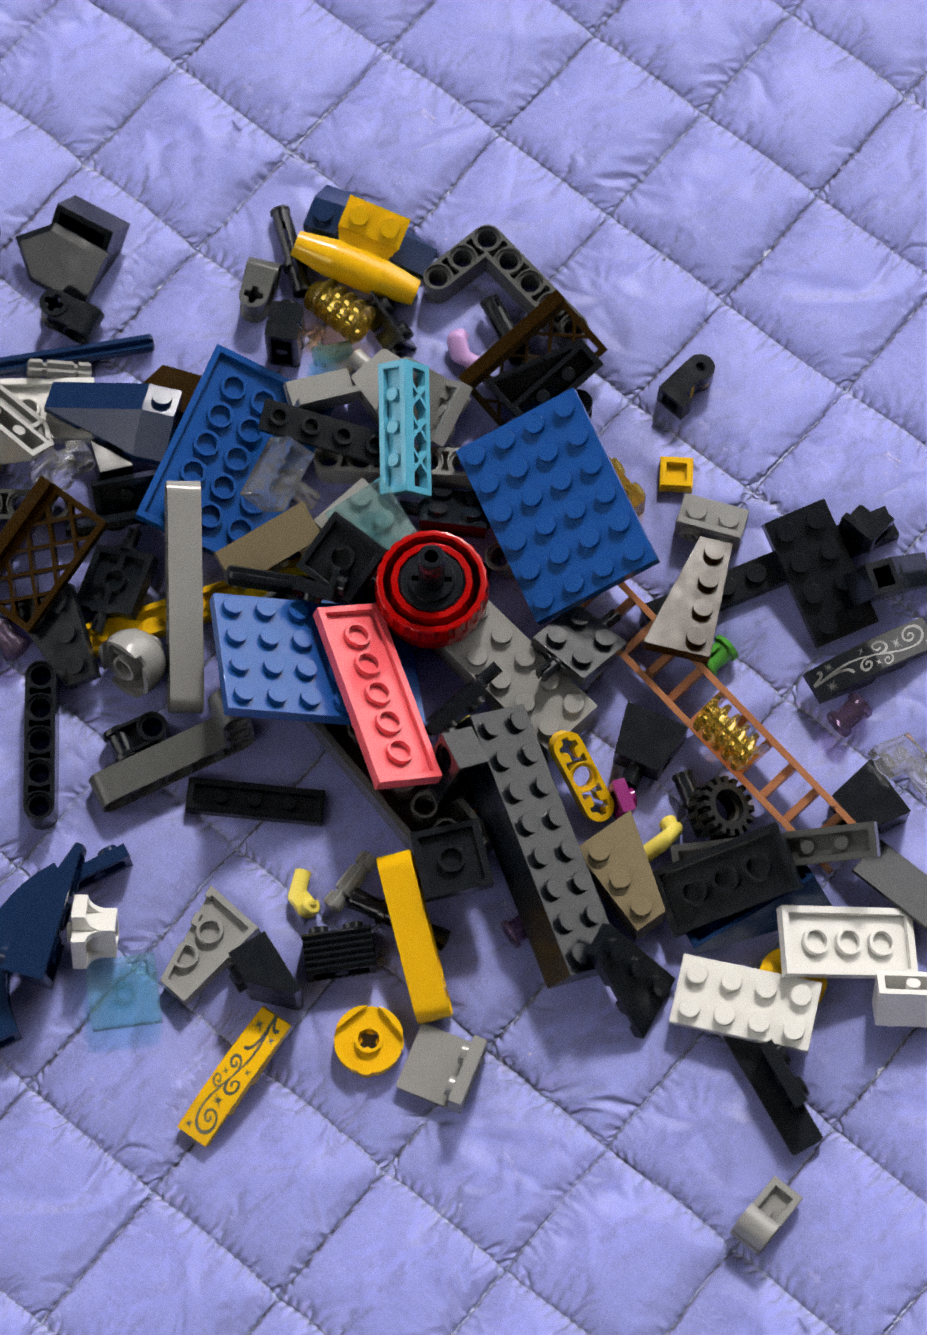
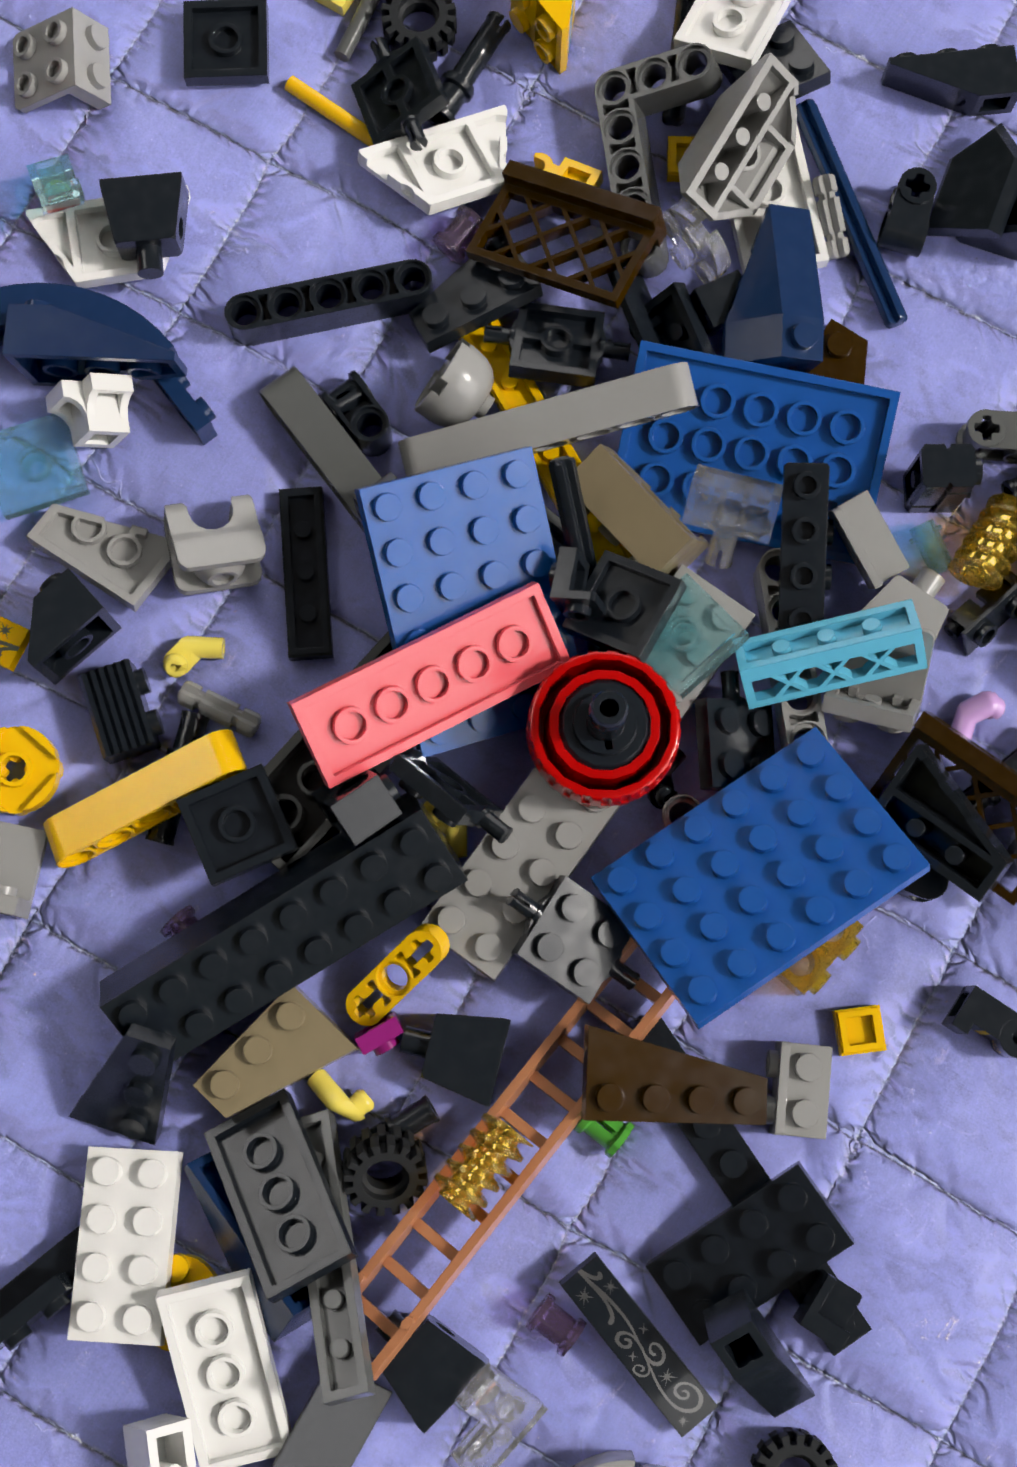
camera: 80 degrees right, 10 degrees up
none -> light grey piece [164,494,266,595]

